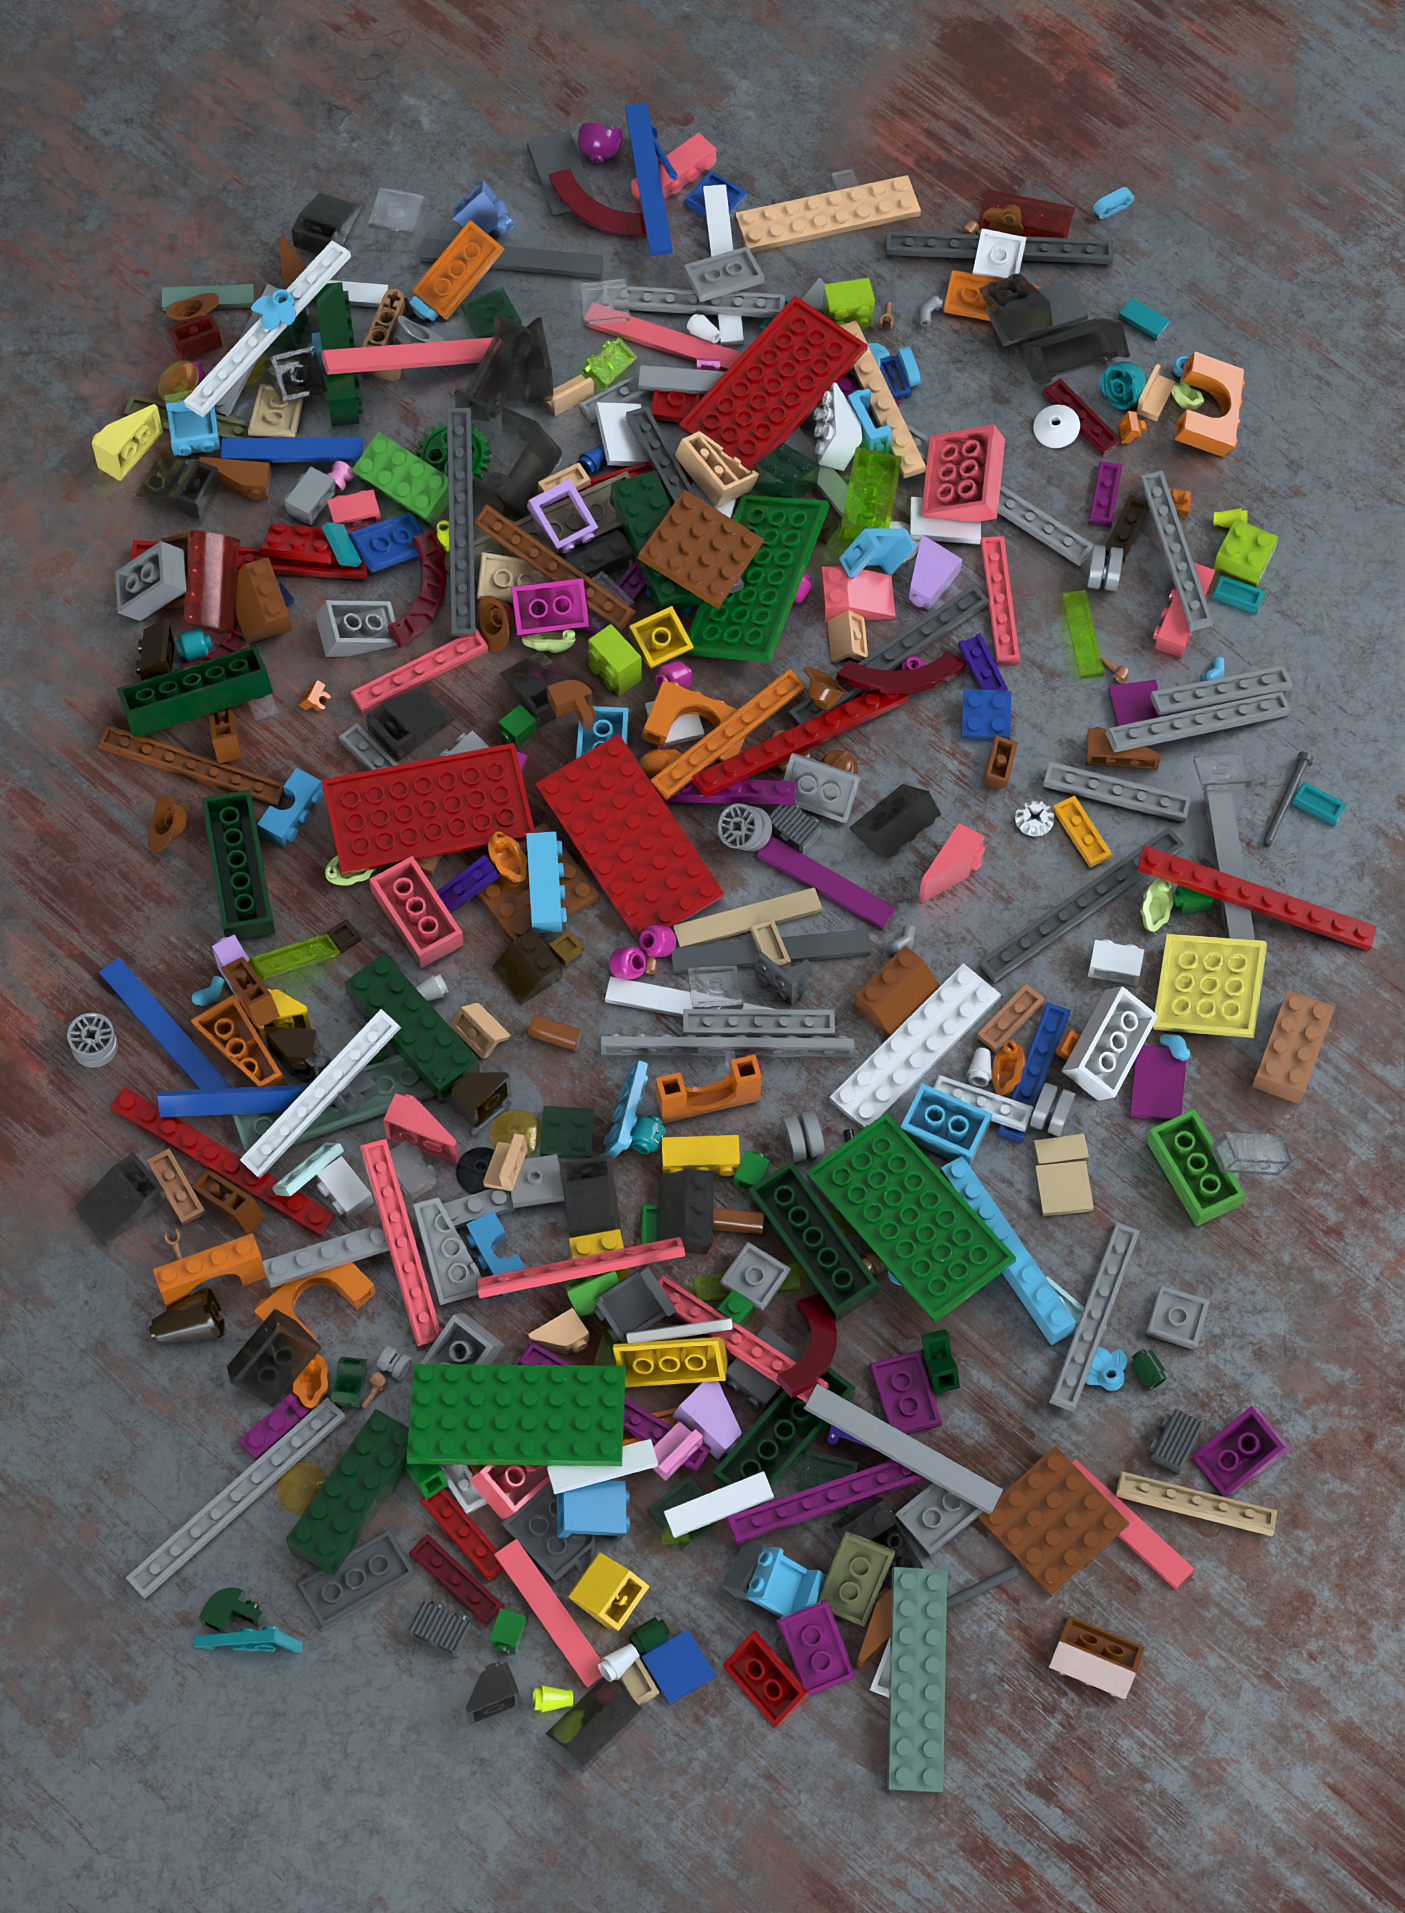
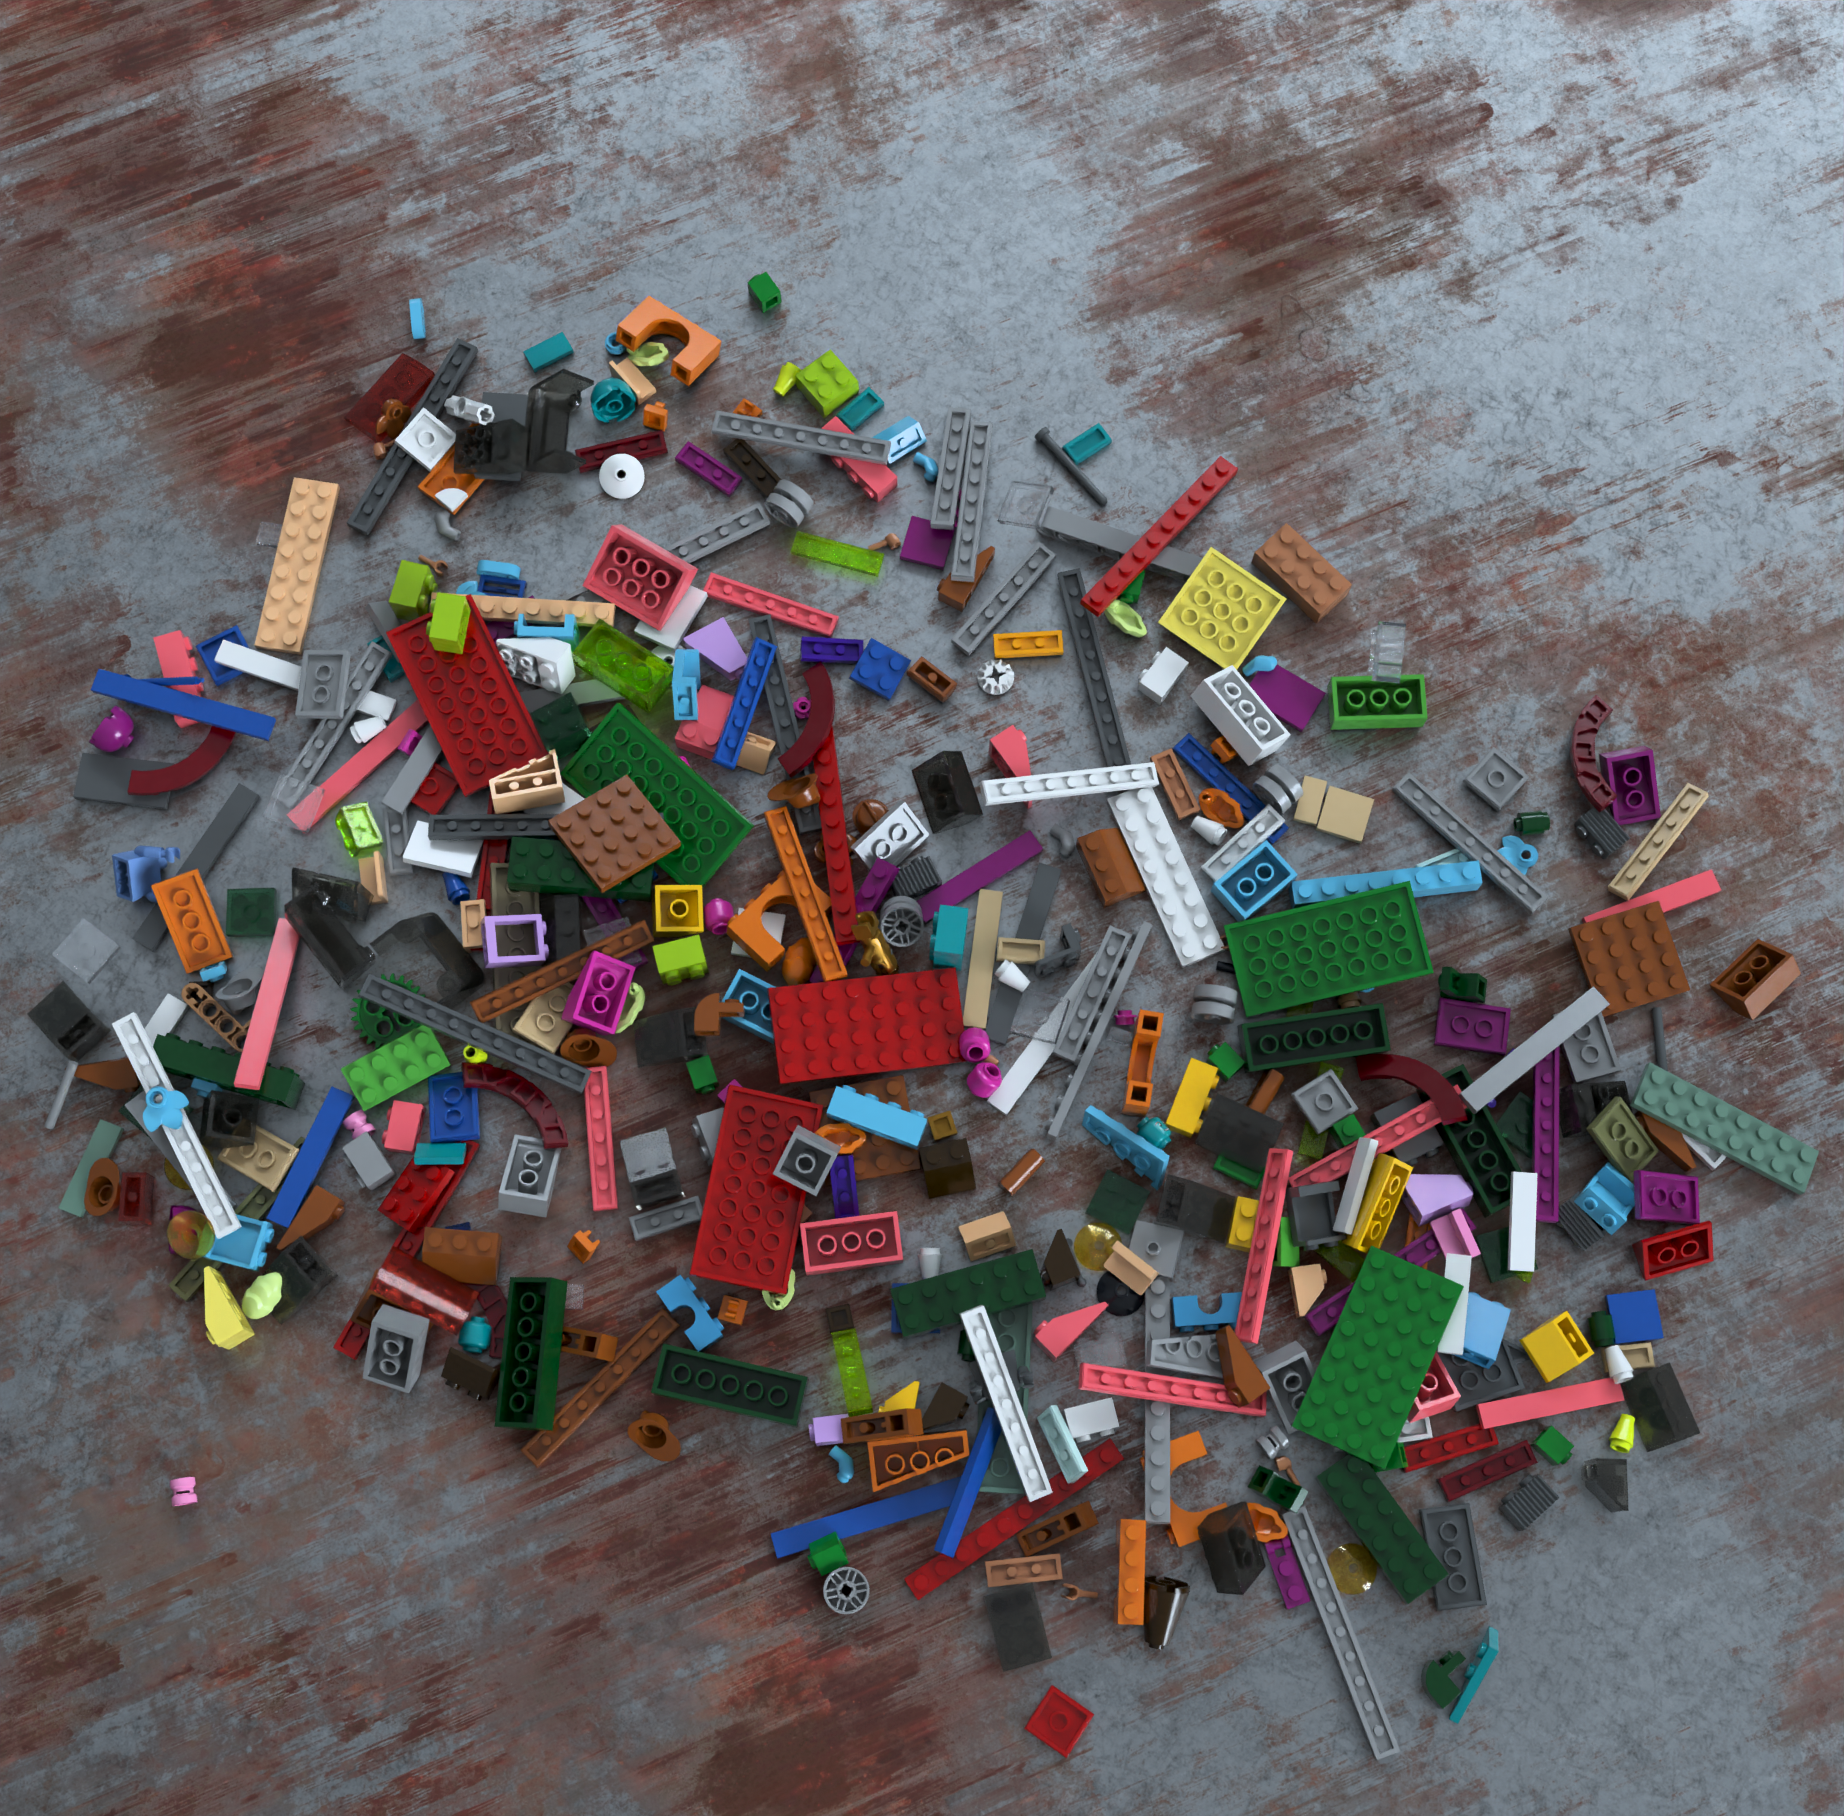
camera: 65 degrees left, 10 degrees up
none -> light grey bar [44,1061,78,1129]
none -> yellowish green arm [242,1272,282,1319]
none -> lime brick [426,592,471,654]
none -> white tile [435,488,468,512]
none -> white piece [444,395,495,425]
none -> blue tile [711,637,777,770]
none -> orange tile [717,1295,748,1326]
none -> green brick [747,272,782,313]
none -> light grey brick [773,1125,841,1196]
none -> green brick [807,1531,849,1576]
none -> pearl gold piece [851,911,899,976]
none -> medium azure panel [872,416,927,464]
none -> teal brick [929,905,969,971]
none -> white tile [979,762,1159,806]
none -> white cone [994,959,1031,992]
none -> red tile [1024,1685,1094,1758]
none -> dark orange slope [1215,1325,1270,1408]
none -> dark red tile [1570,695,1617,813]

